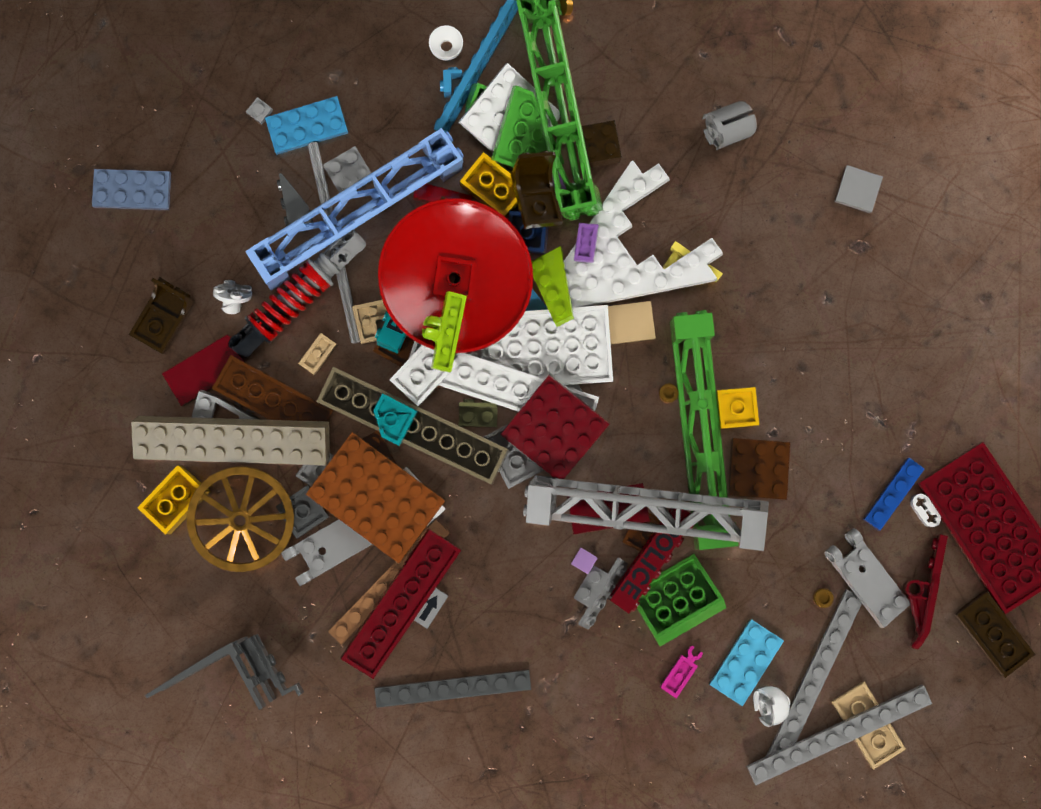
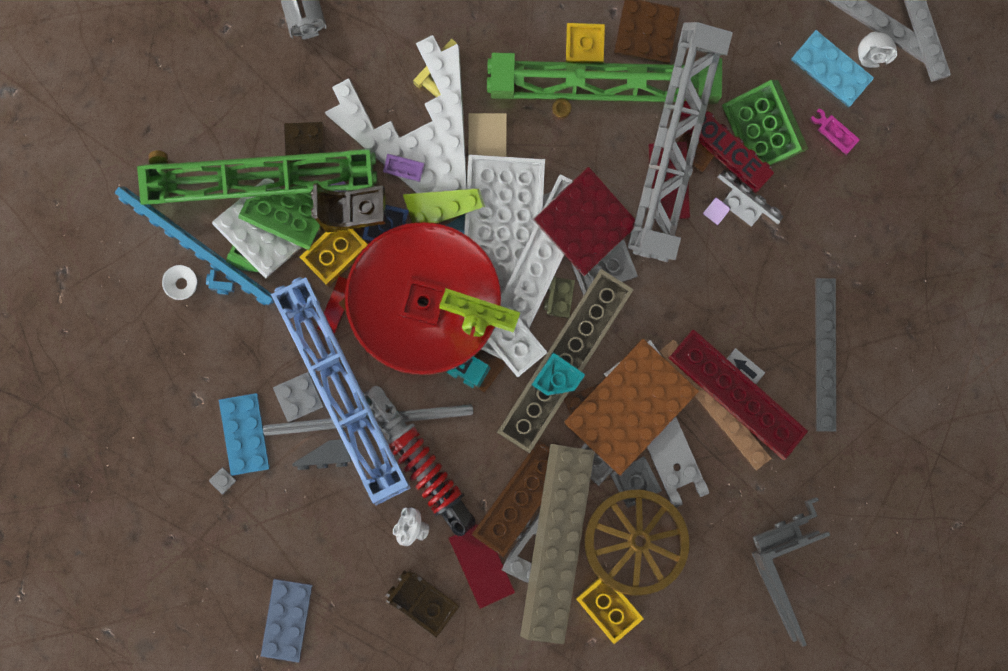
camera: 85 degrees left, 0 degrees up
tan plate [298,333,337,375] -> none
tan plate [352,300,387,344] -> none

